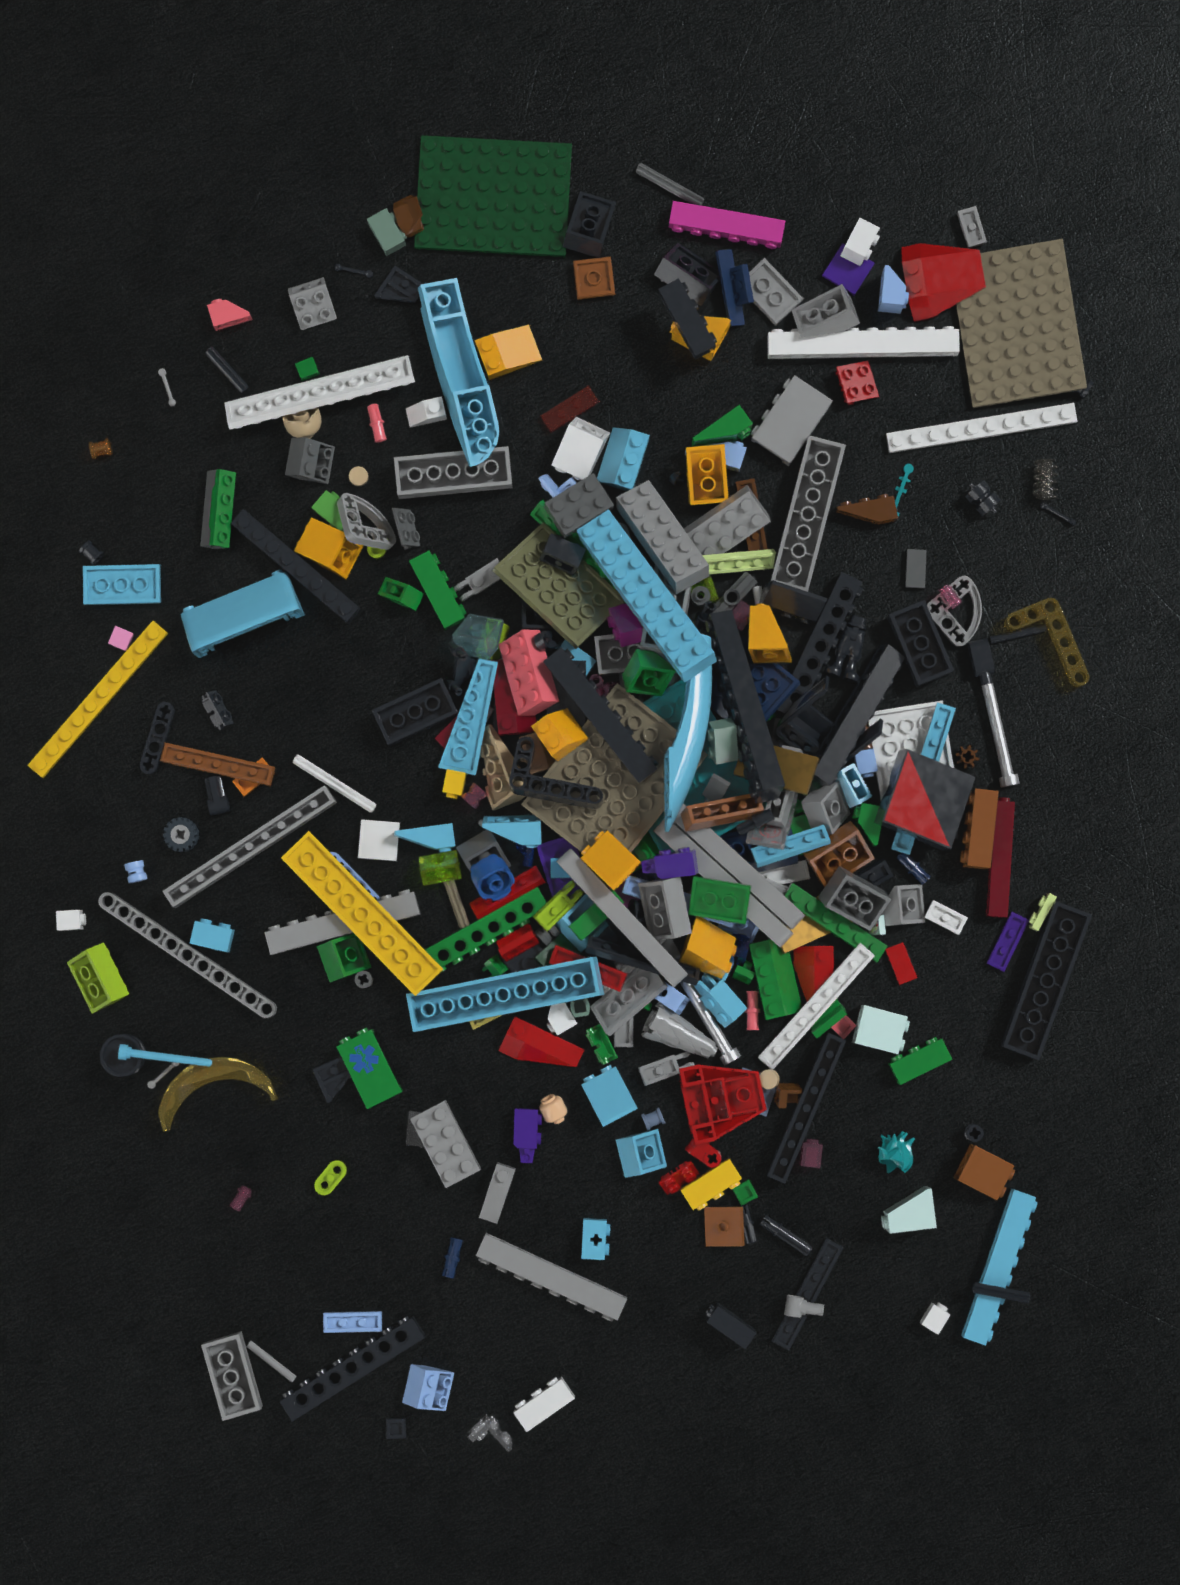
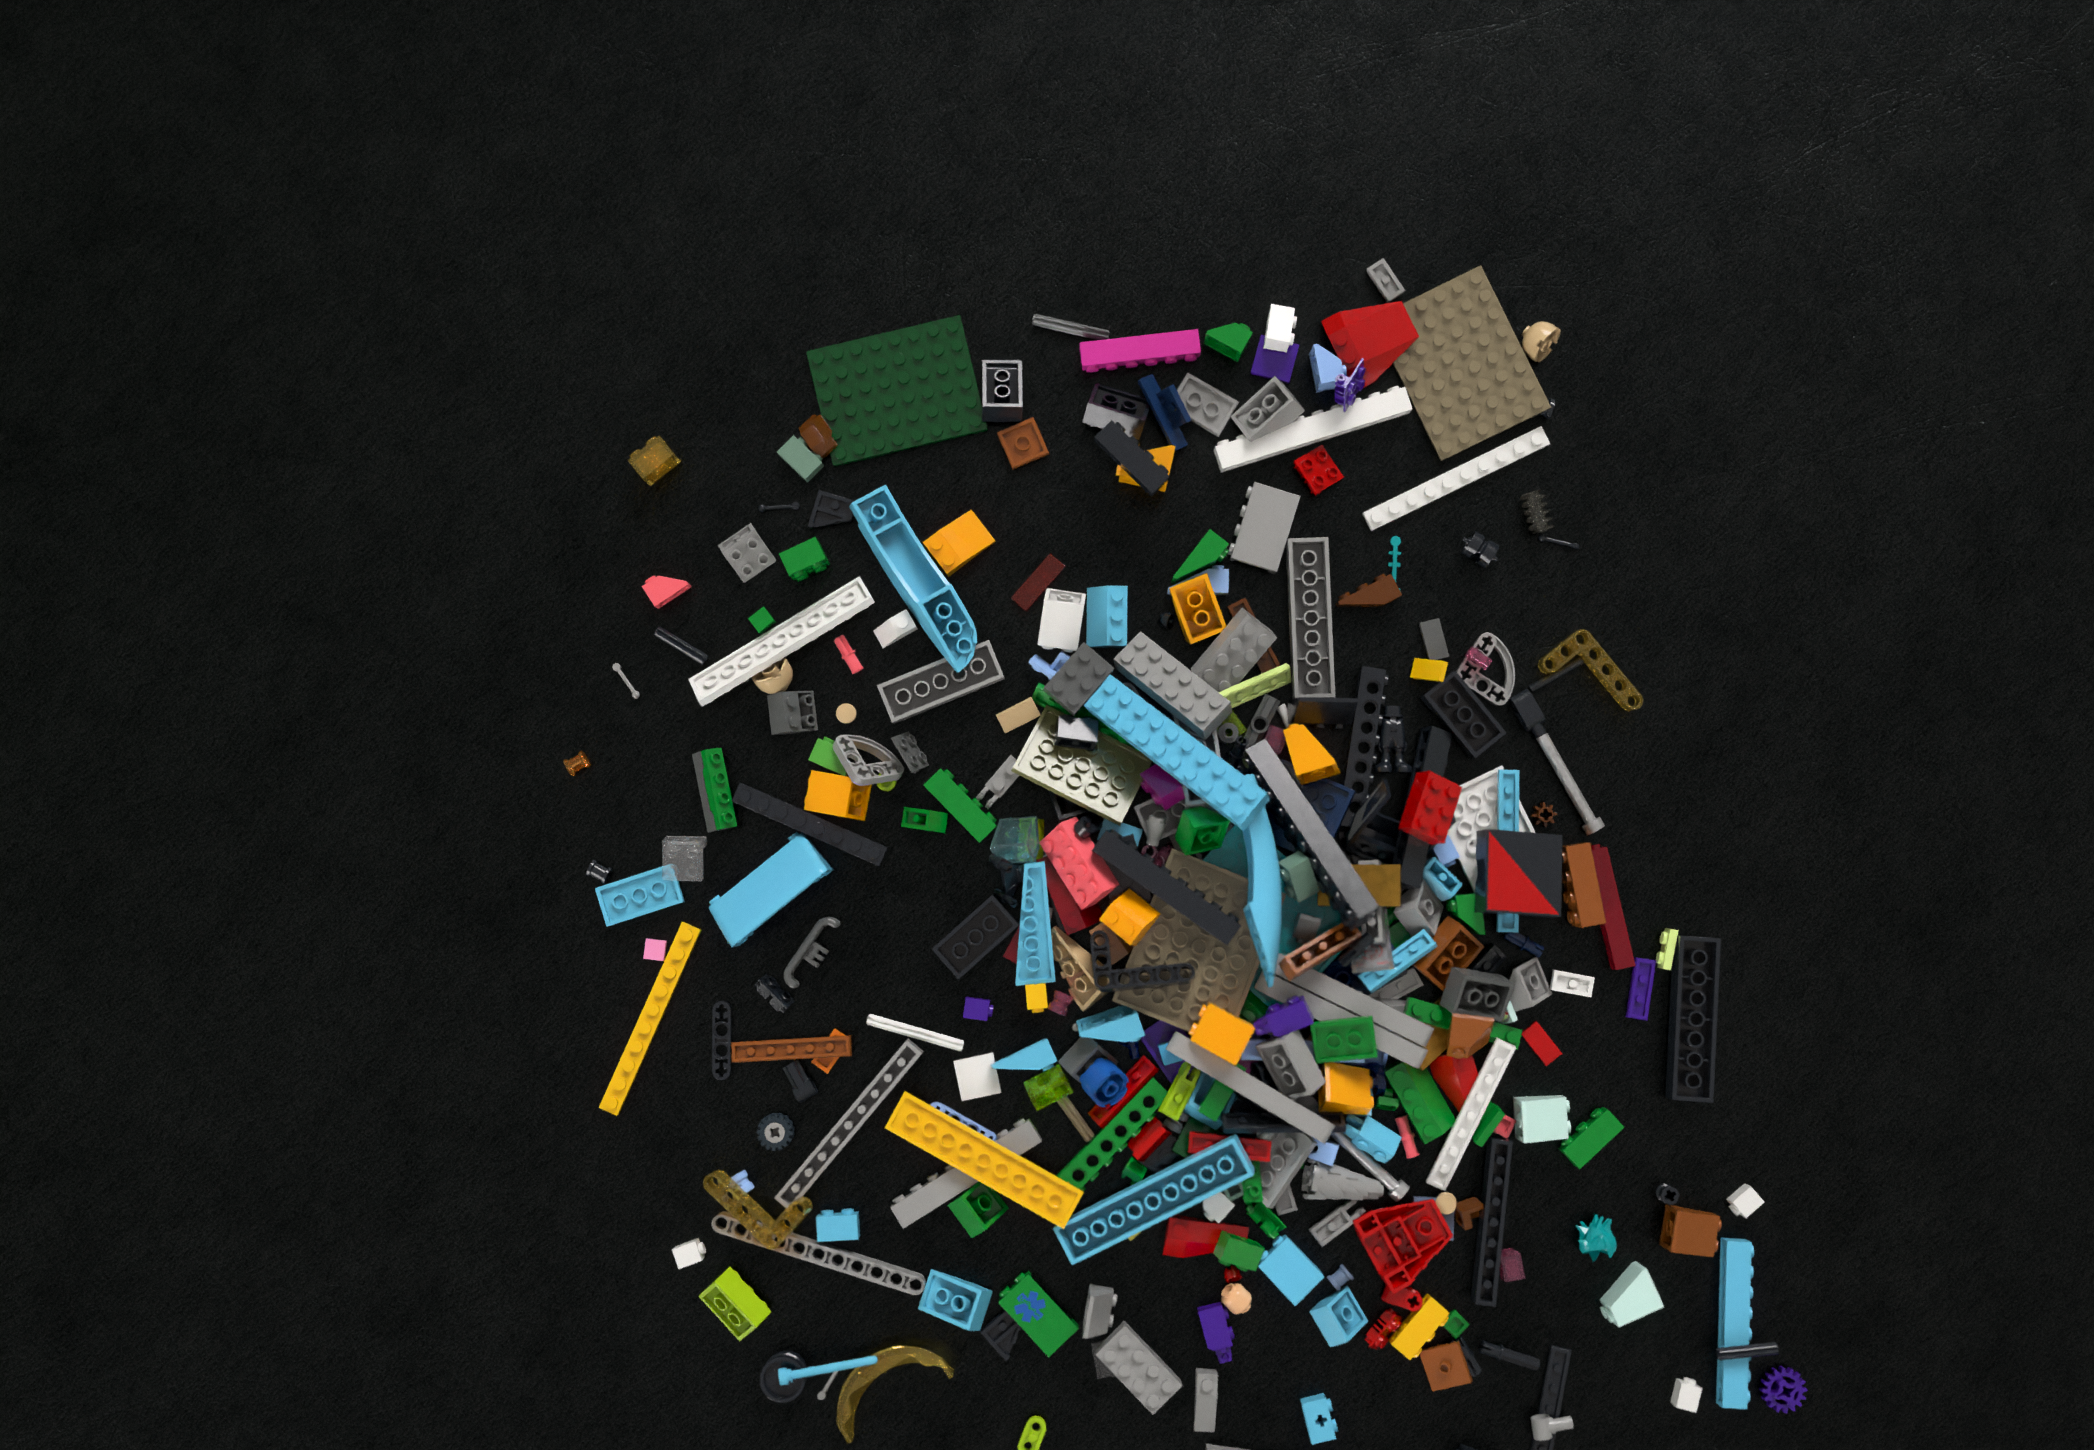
camera: 15 degrees left, 0 degrees up
dark grey bush [355,971,373,988] -> none
none -> clear yellow brick [628,436,681,486]
none -> clear bracket [662,836,707,881]
none -> clear yellow beam [703,1170,812,1250]
none -> green brick [779,537,830,582]
none -> dark grey piece [784,917,840,989]
none -> medium azure slope [918,1269,993,1331]
none -> dark purple brick [963,996,994,1021]
none -> tan tile [996,697,1041,733]
none -> light grey slope [1083,1284,1117,1338]
none -> light grey cone [1146,815,1166,846]
none -> green slope [1203,323,1253,362]
none -> green brick [1213,1231,1264,1271]
none -> red hinge [1224,1266,1242,1283]
none -> green hinge [1242,1160,1263,1204]
none -> dark purple hinge [1335,358,1366,412]
none -> red brick [1398,771,1462,845]
none -> yellow tile [1410,658,1448,682]
none -> dark orange slope [1446,1013,1494,1059]
none -> tan cylinder [1522,321,1561,362]
none -> white brick [1727,1183,1764,1218]
none -> dark purple gear [1759,1366,1807,1413]

